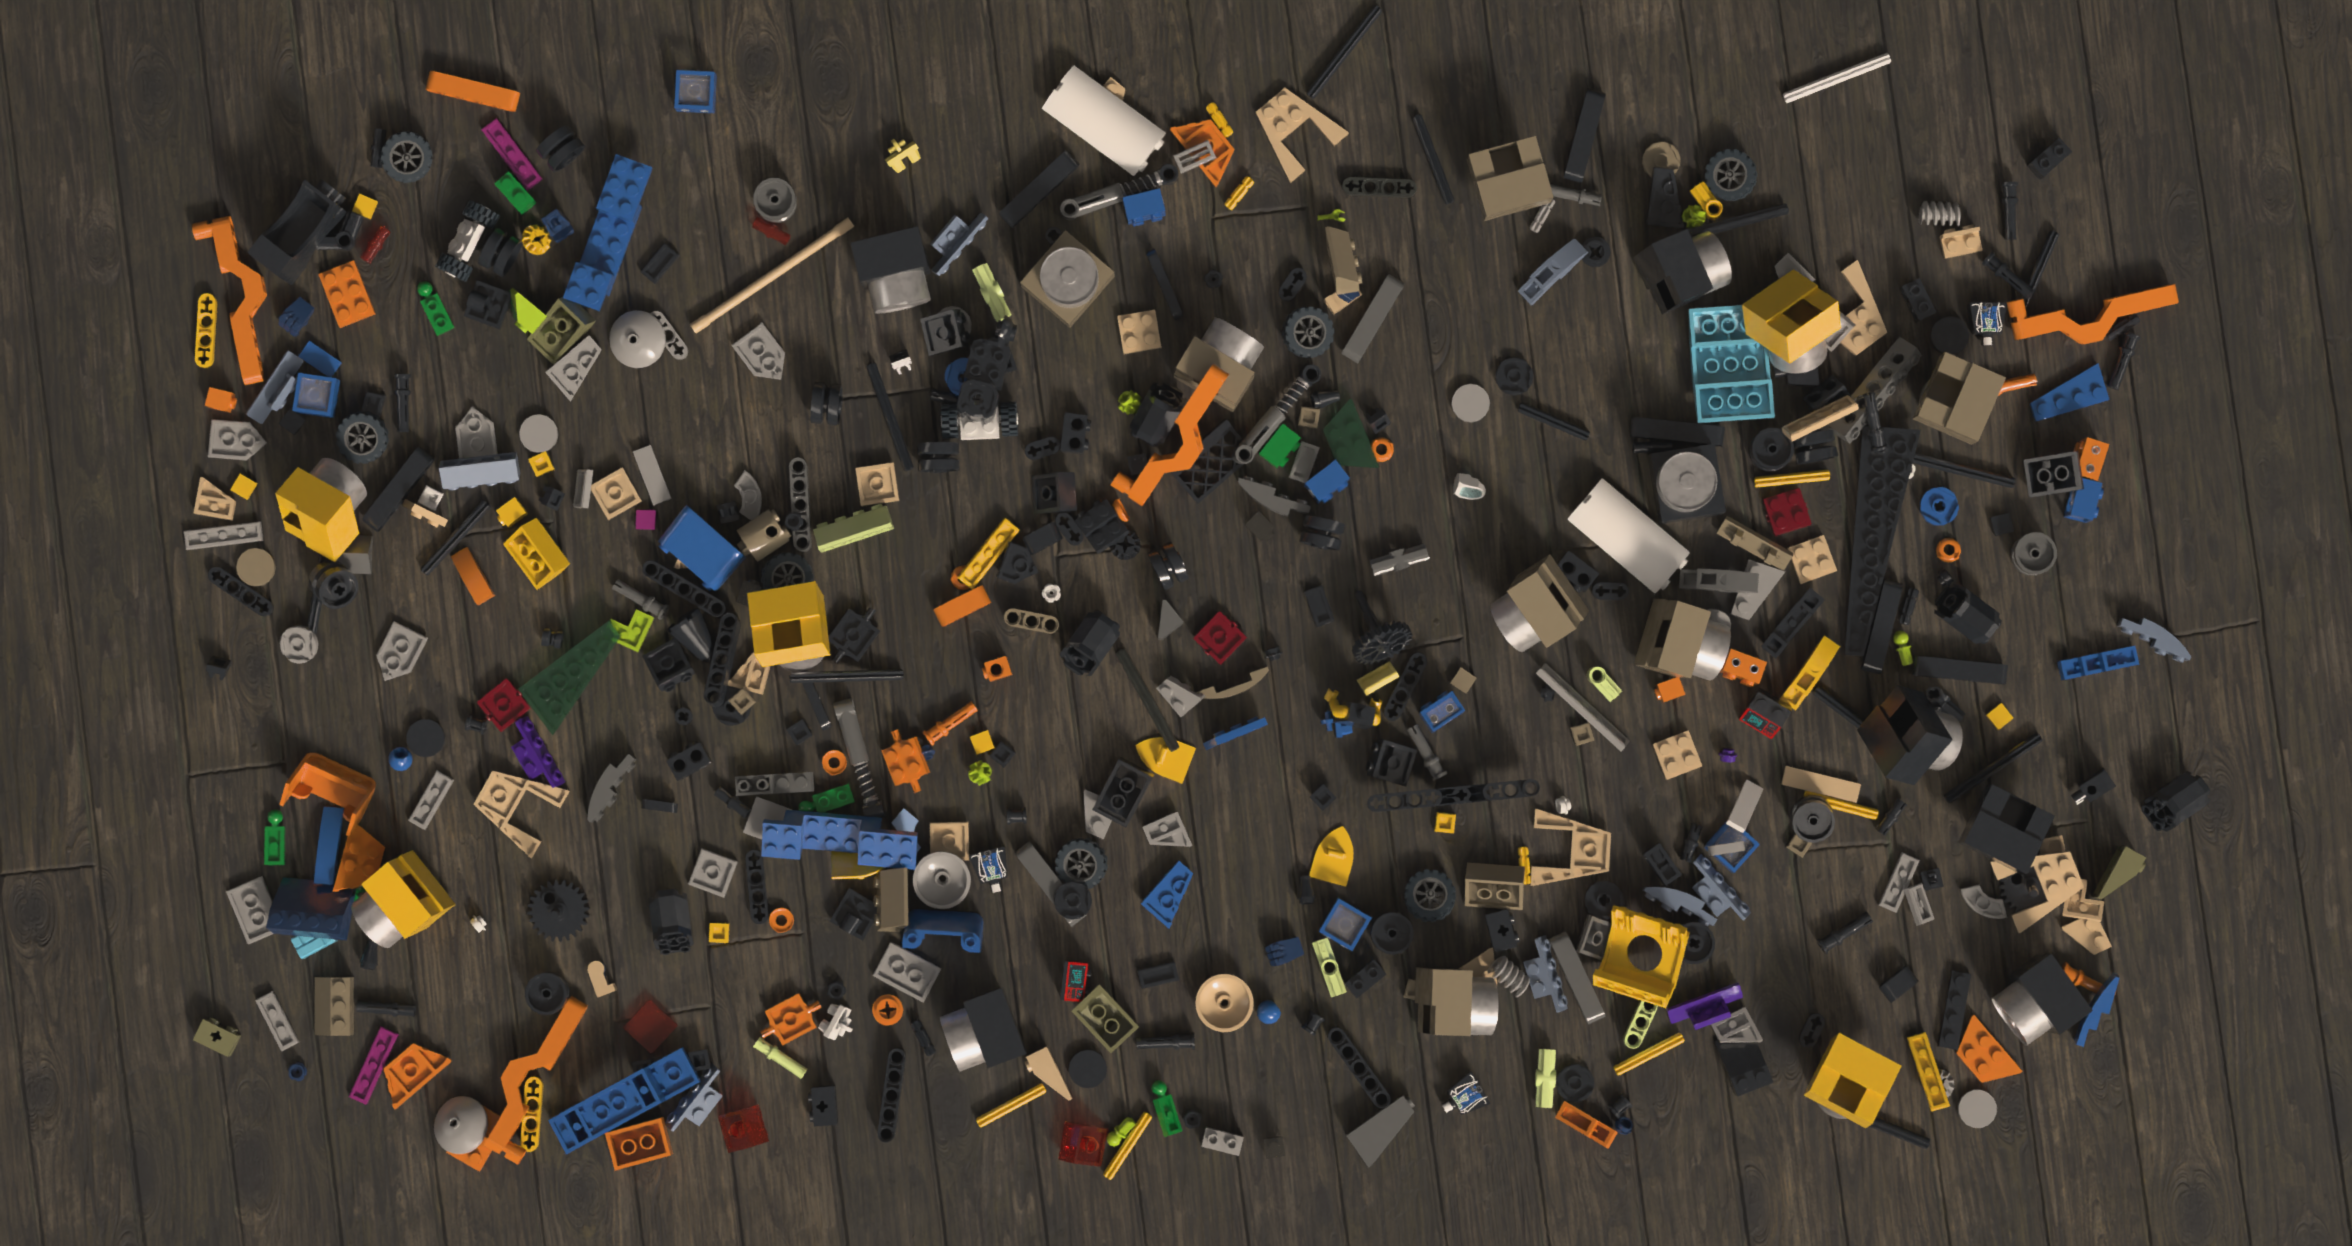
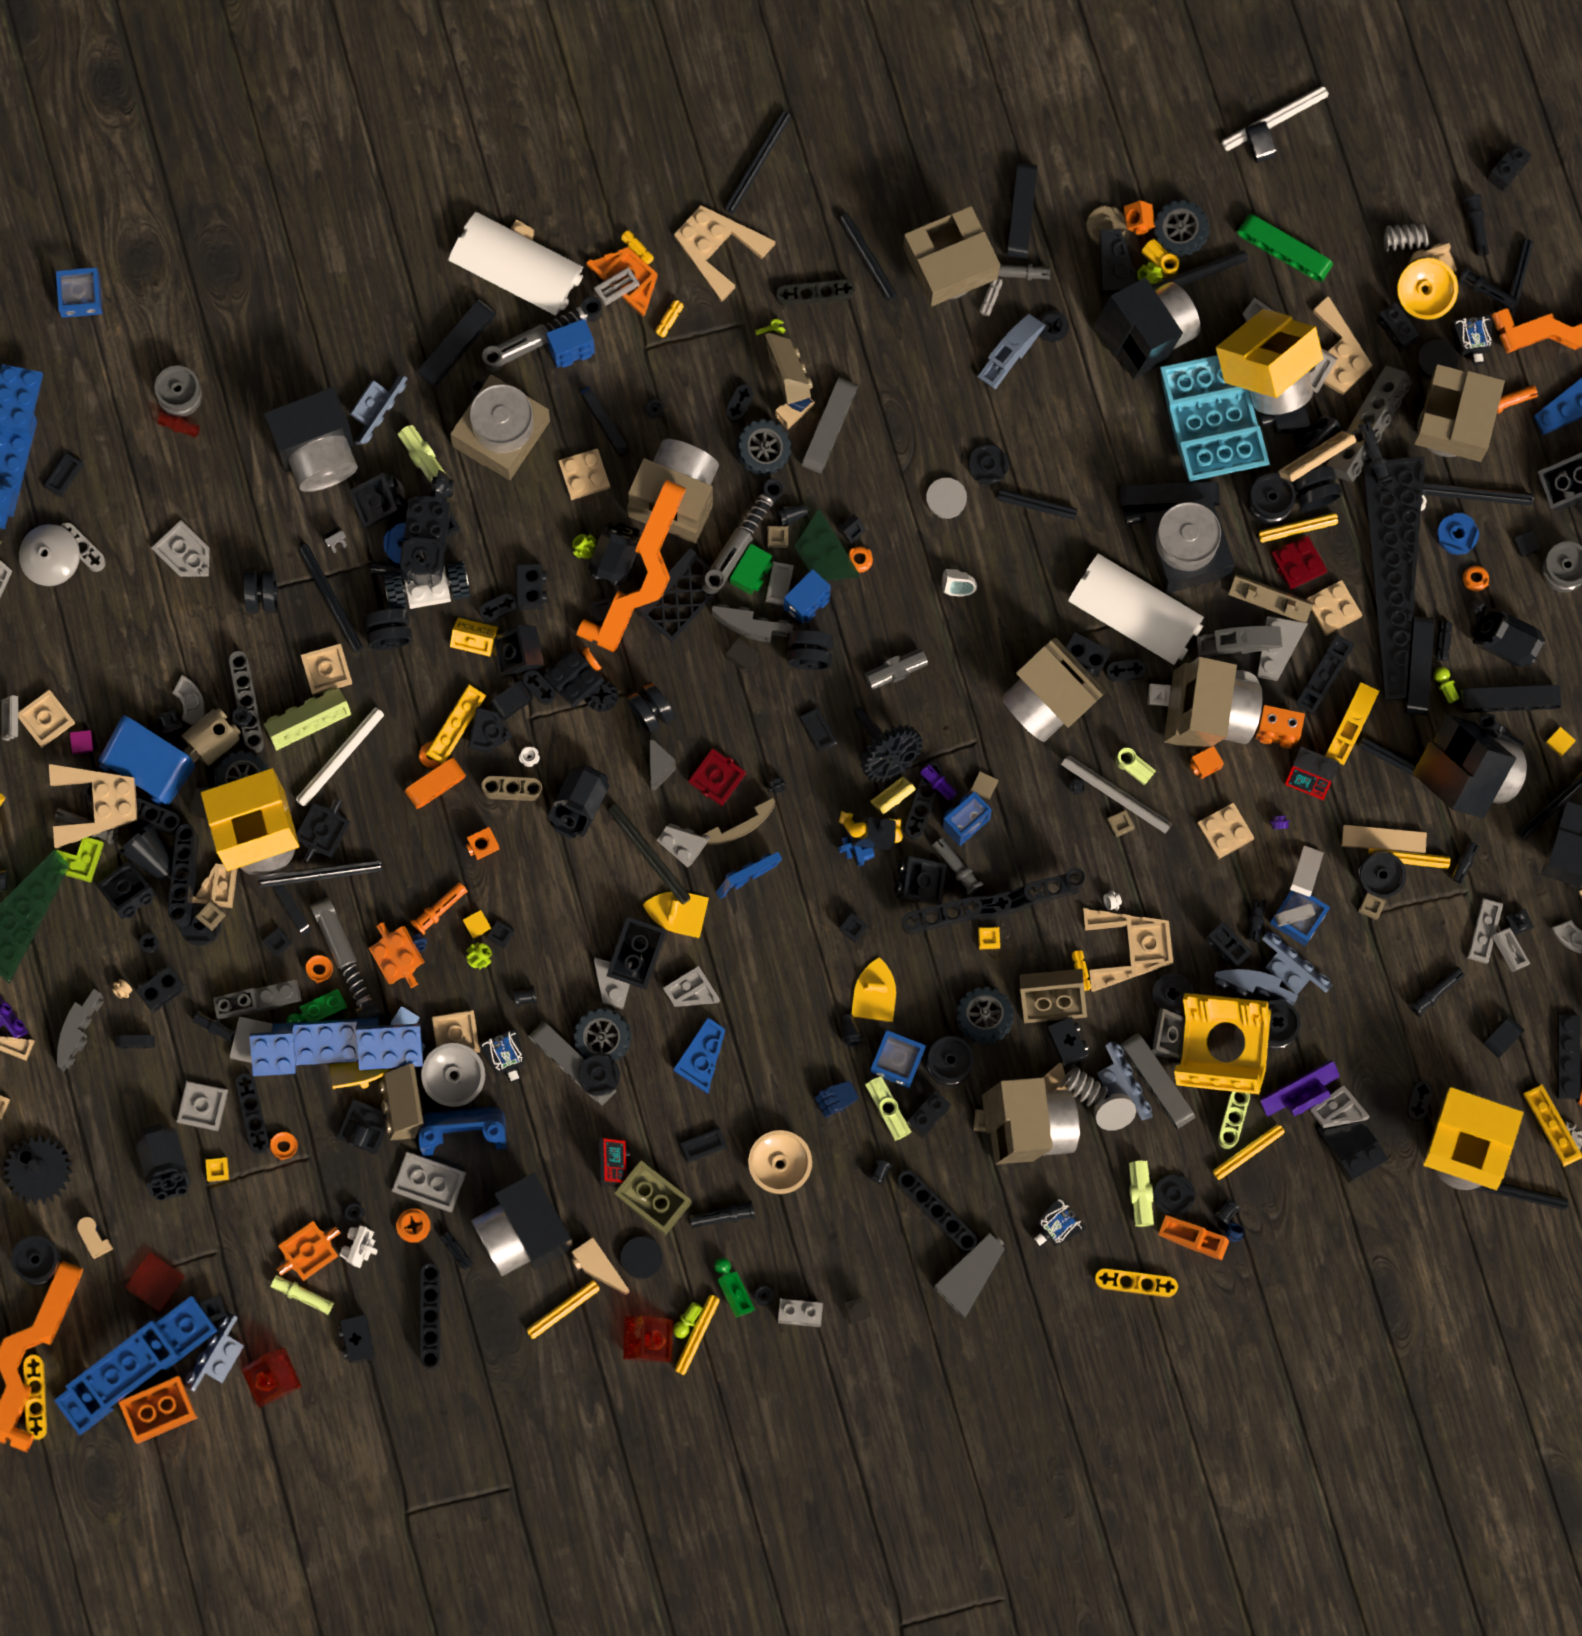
camera: 15 degrees left, 10 degrees down
light grey tile [633,445,672,505] -> none
tan piece [690,217,854,334] -> none
light yellow hips [884,139,921,173] -> none
blue piece [1257,1000,1281,1024] -> none
none -> tan wing [49,764,138,848]
none -> tan plate [113,979,132,998]
none -> white axle [296,708,384,806]
none -> yellow panel [450,618,498,656]
none -> dark purple axle [920,764,957,801]
none -> light grey tile [1094,1094,1136,1130]
none -> yellow beam [1095,1269,1178,1297]
none -> orange brick [1124,200,1155,234]
none -> white tile [1148,684,1171,706]
none -> green beam [1237,214,1333,282]
none -> black beam [1245,121,1276,163]
none -> yellow dish [1397,258,1458,319]

